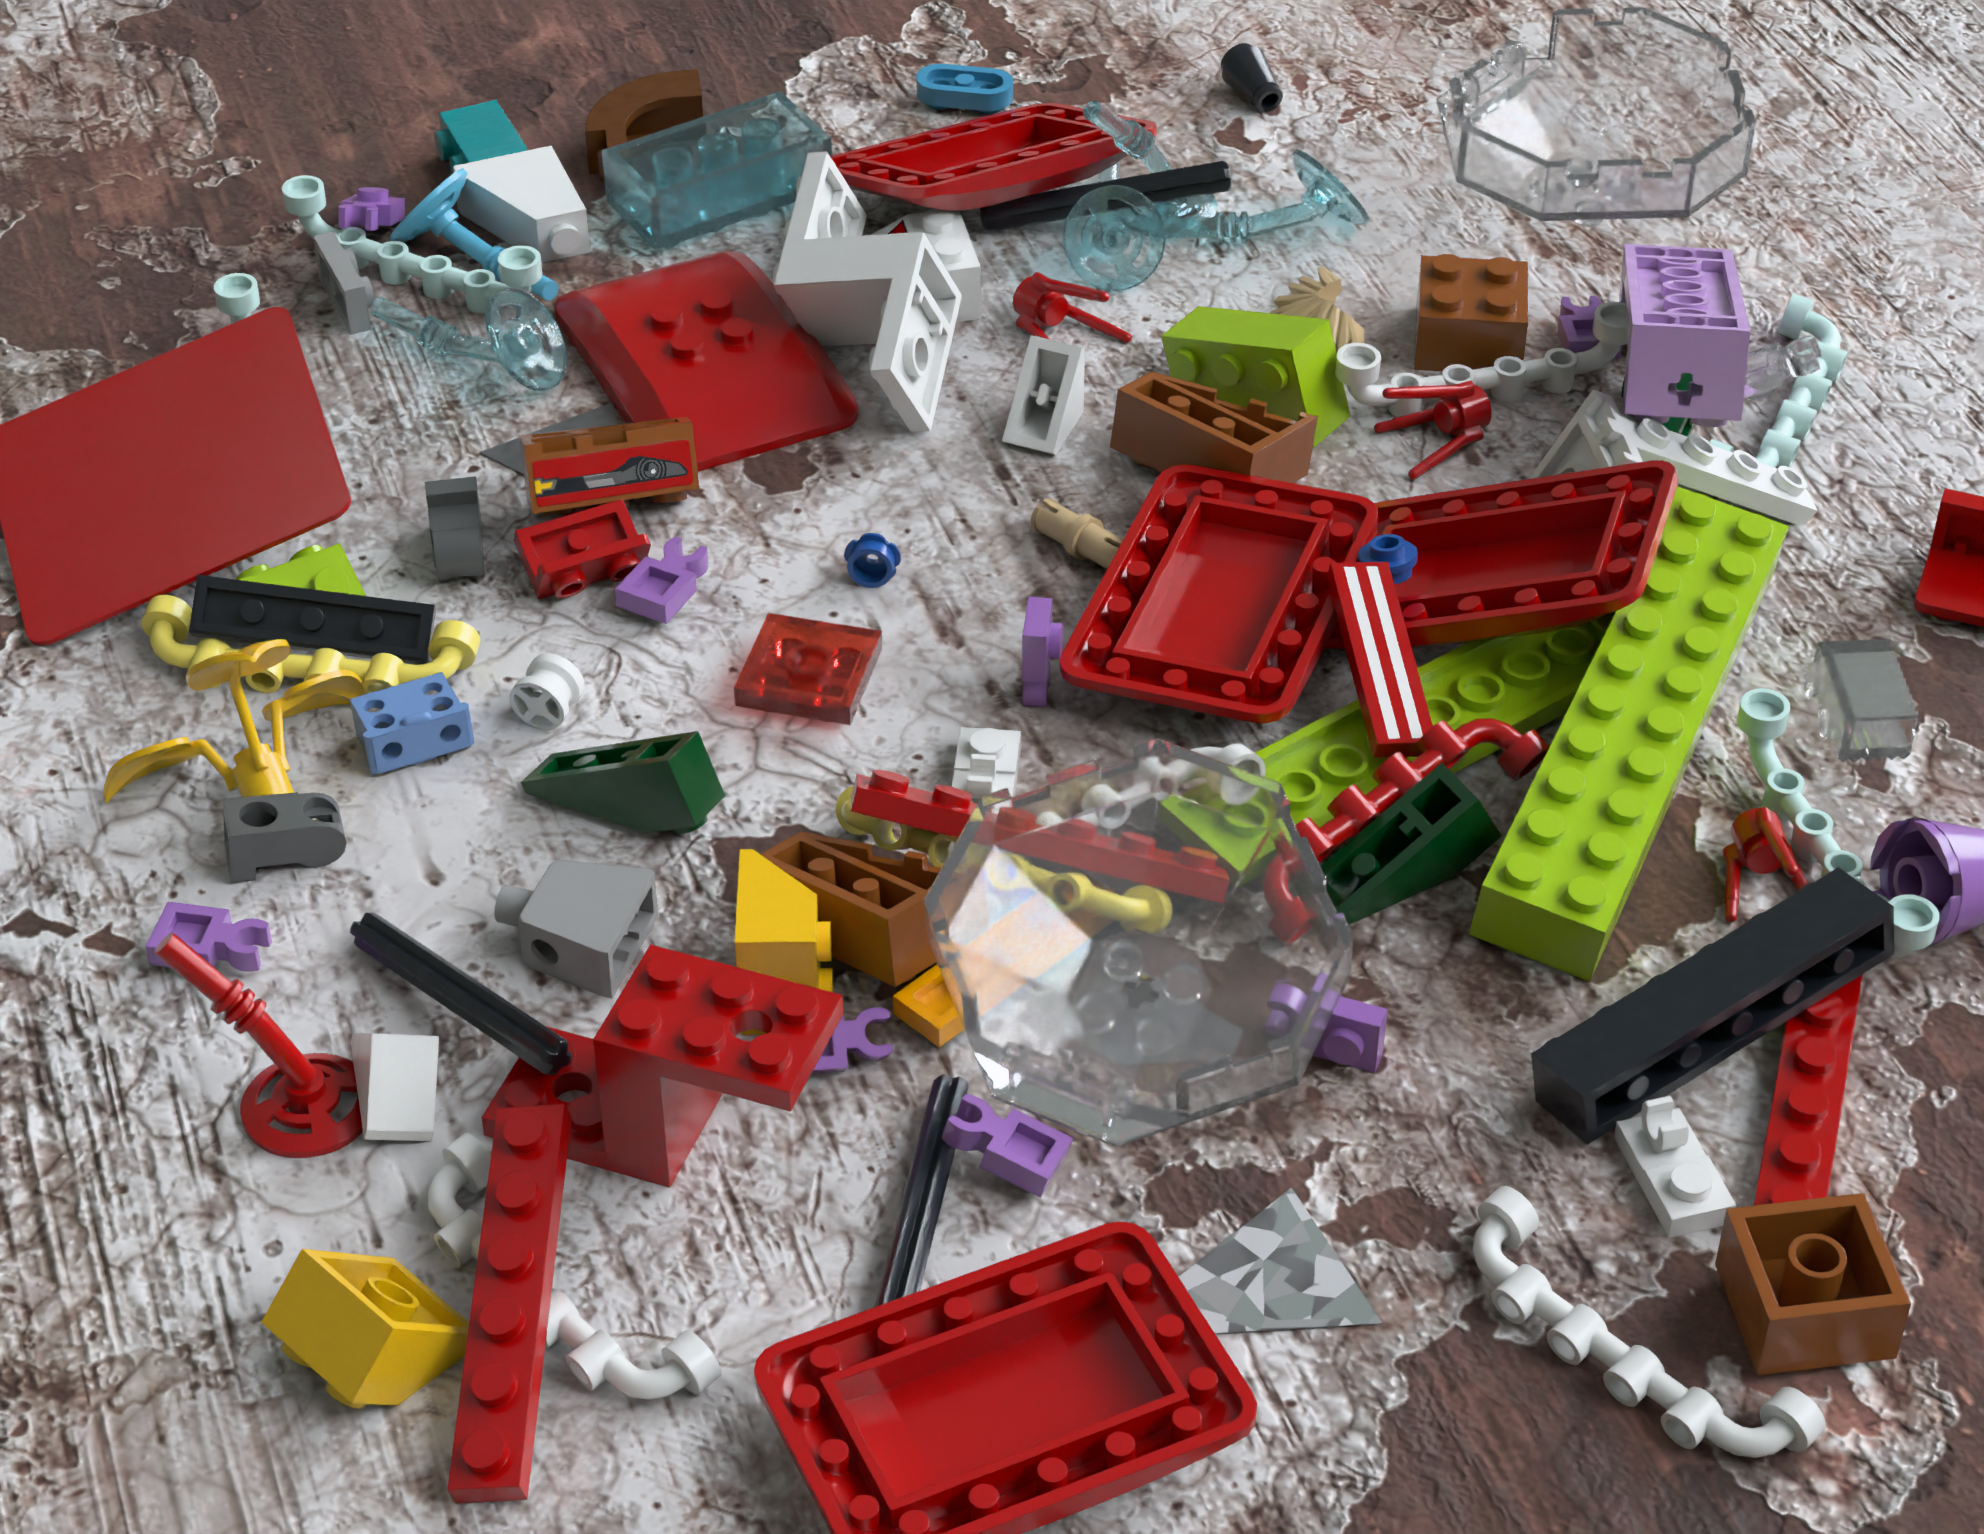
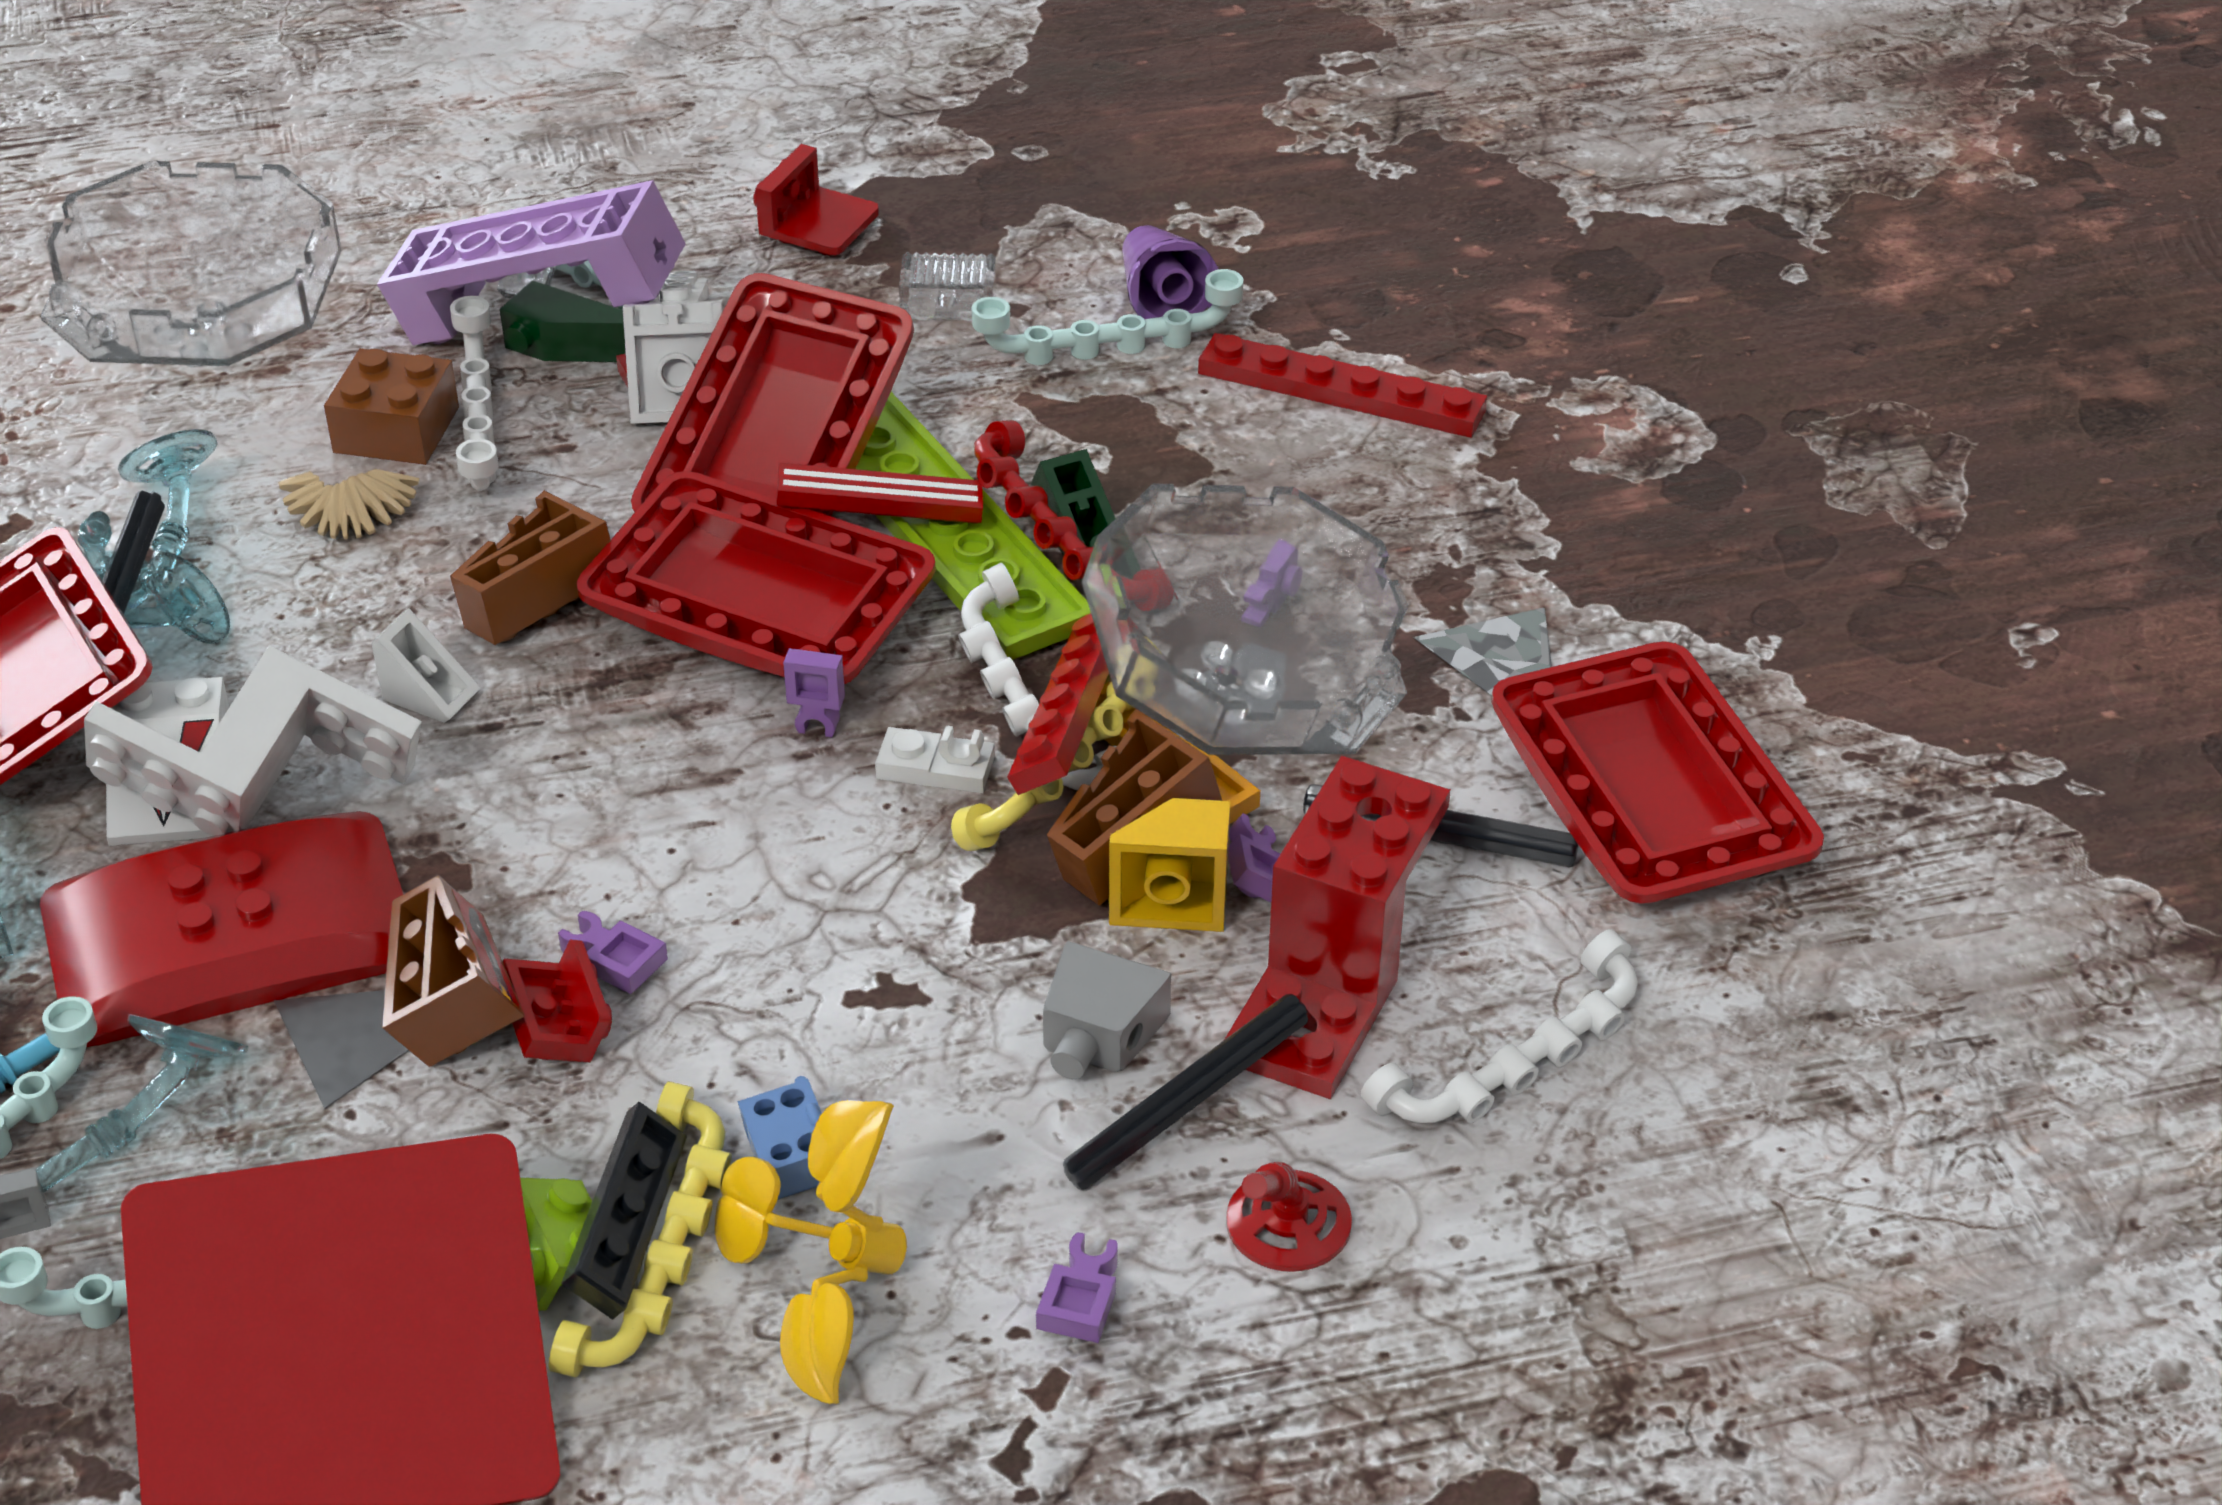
camera: 85 degrees left, 0 degrees up
dark grey leg [223,792,347,883] -> none
yellow slope [261,1249,469,1409] -> none
white slope [351,1033,439,1141] -> none
dark grey leg [425,476,485,581] -> none
red plate [447,1104,572,1504] -> none
white wheel [509,653,585,730] -> none
dark green slope [521,731,725,835] -> none
clear red plate [734,613,882,725] -> none
blue plate [844,533,901,588] -> none
medium lavender plate [942,1094,1073,1198] -> none
red plant [1013,272,1132,343] -> none
tan pin [1031,498,1123,569] -> none
lime wedge [1161,306,1351,448] -> none
blue plate [1358,534,1418,584] -> none
red plant [1374,380,1492,480] -> none
lime brick [1469,486,1789,982] -> none
white bar [1472,1186,1826,1458] -> none
black brick [1531,867,1894,1145] -> none
medium lavender plate [1558,296,1622,359] -> none
white plate [1614,1096,1736,1238] -> none
dark orange brick [1715,1193,1911,1375] -> none
red plant [1722,807,1809,923] -> none

